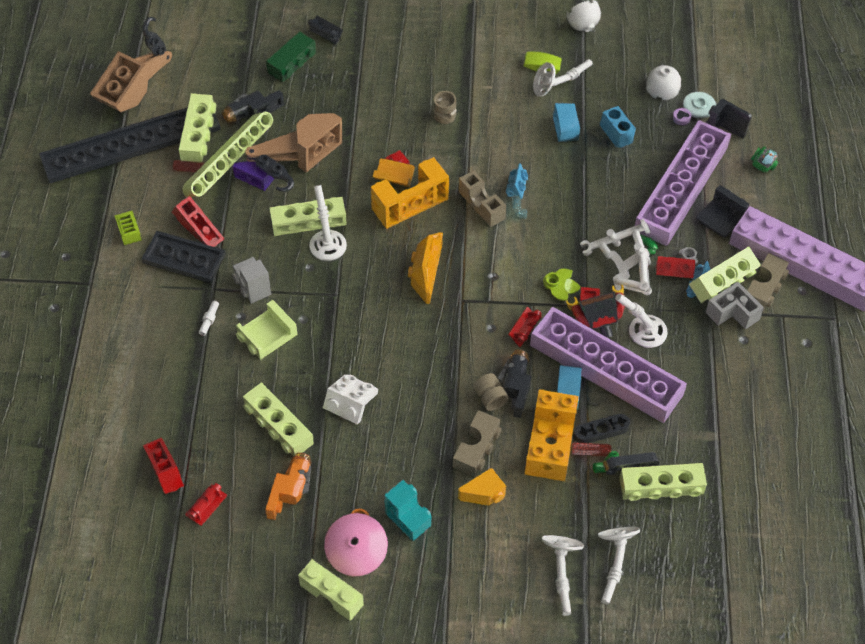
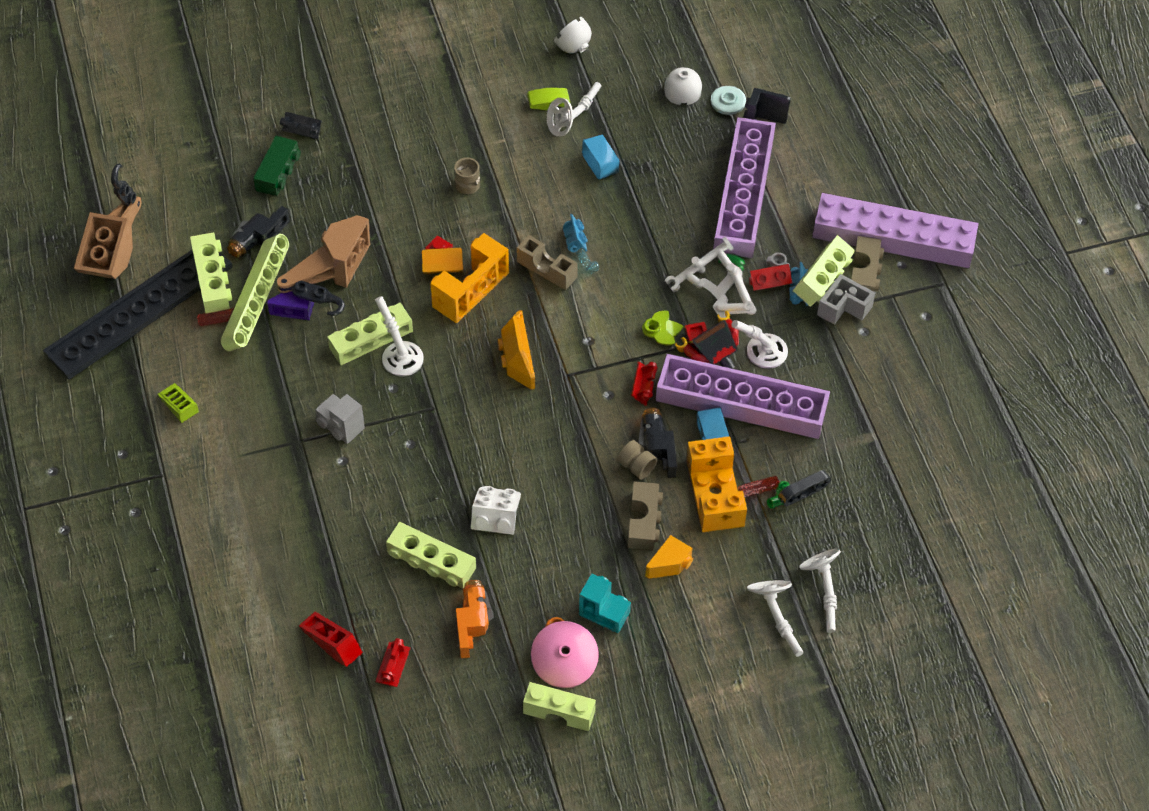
camera: 20 degrees left, 0 degrees up
black plate [141,231,226,283] -> none
red slope [172,196,224,247] -> none
white bar [199,301,219,336] -> none
yellowish green panel [236,300,297,360] -> none
black beam [574,414,630,444] -> none
dark azure piece [600,106,636,148] -> none
yellowish green brick [619,463,707,501] -> none
lavender tile [673,108,691,125] -> none
black bracket [696,185,750,238] -> none
head [751,146,779,173] -> none

